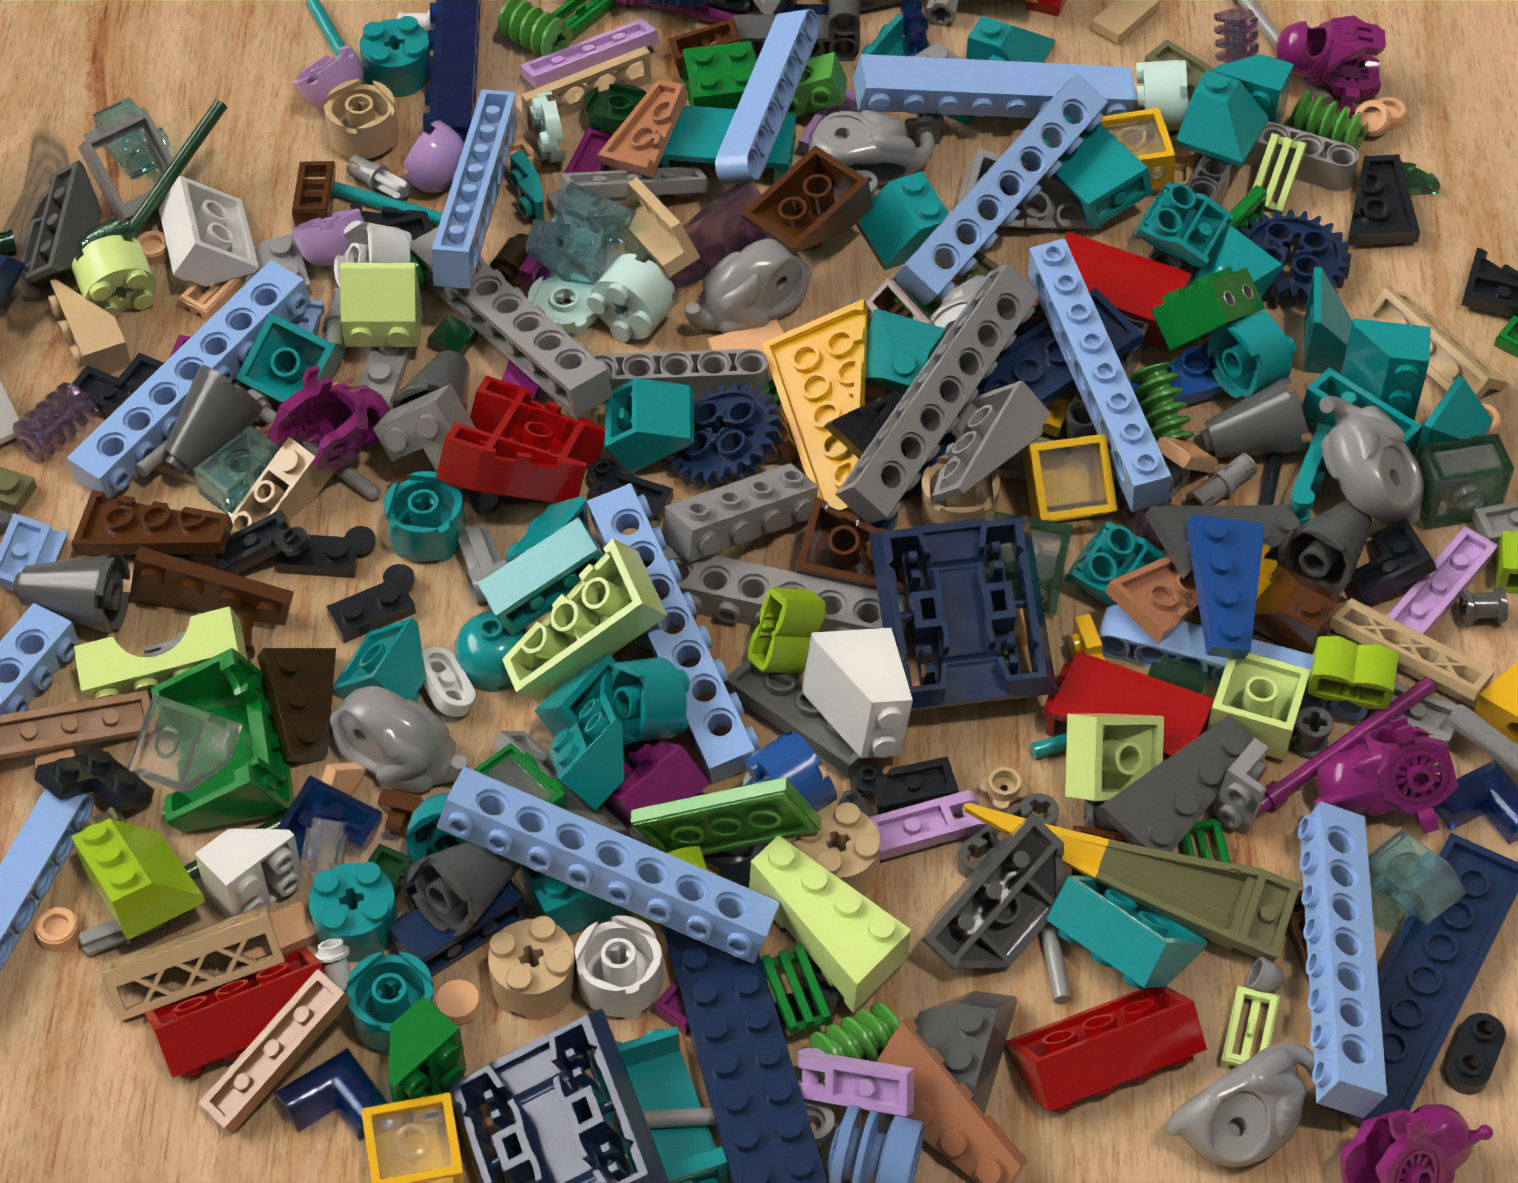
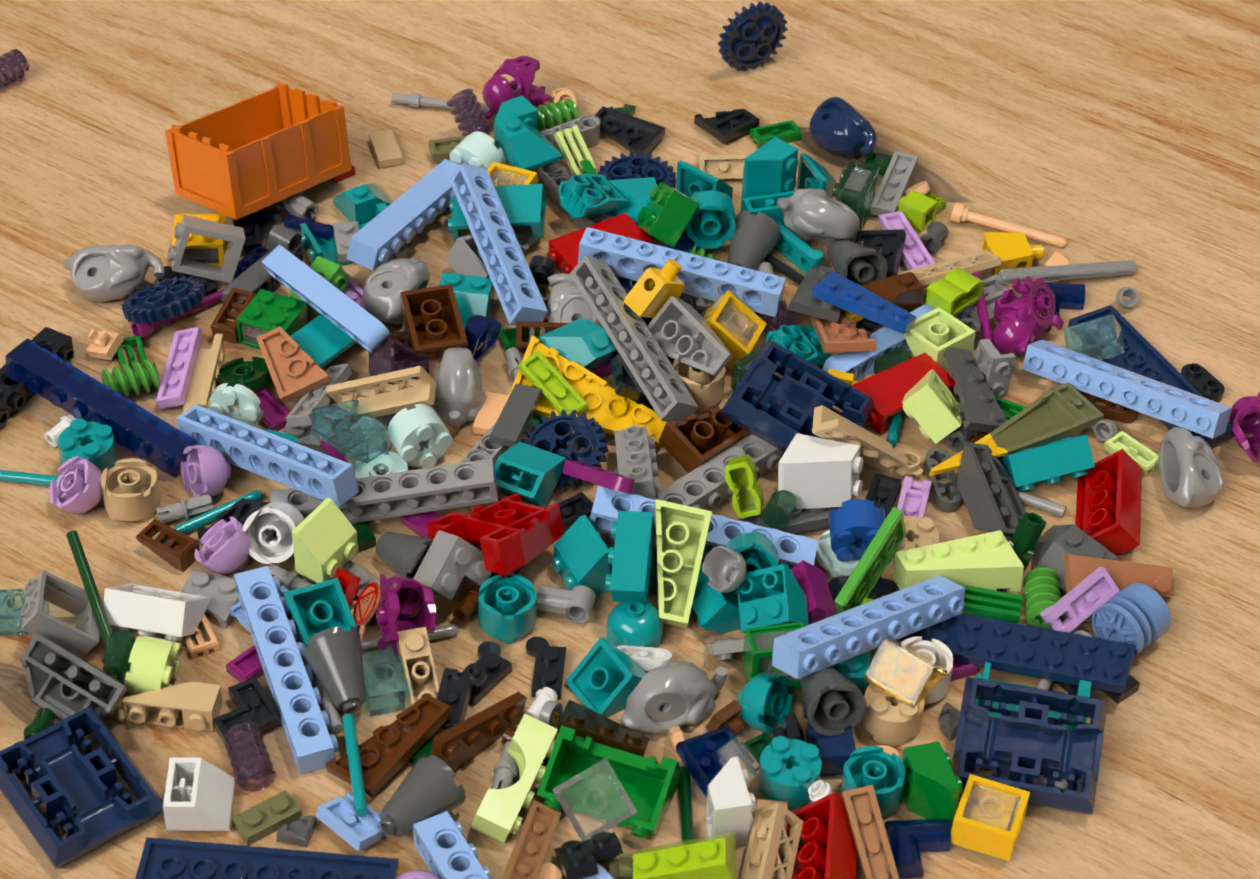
camera: 60 degrees left, 10 degrees down
none -> red plate [334,568,361,606]
none -> teal bar [342,714,368,817]
none -> clear blue brick [461,315,502,361]
none -> dark grey tile [490,383,541,447]
none -> lime tile [518,350,589,416]
none -> white pin [525,687,558,720]
none -> black plate [529,255,557,285]
none -> light grey tile [539,700,563,728]
none -> magenta beam [562,459,635,493]
none -> yellow torso [623,259,685,318]
none -> light grey hair [702,545,746,594]
none -> clear green brick [762,490,797,529]
none -> tan fence [812,405,908,471]
none -> clear yellow slope [864,638,948,709]
none -> dark green piece [1008,512,1047,571]

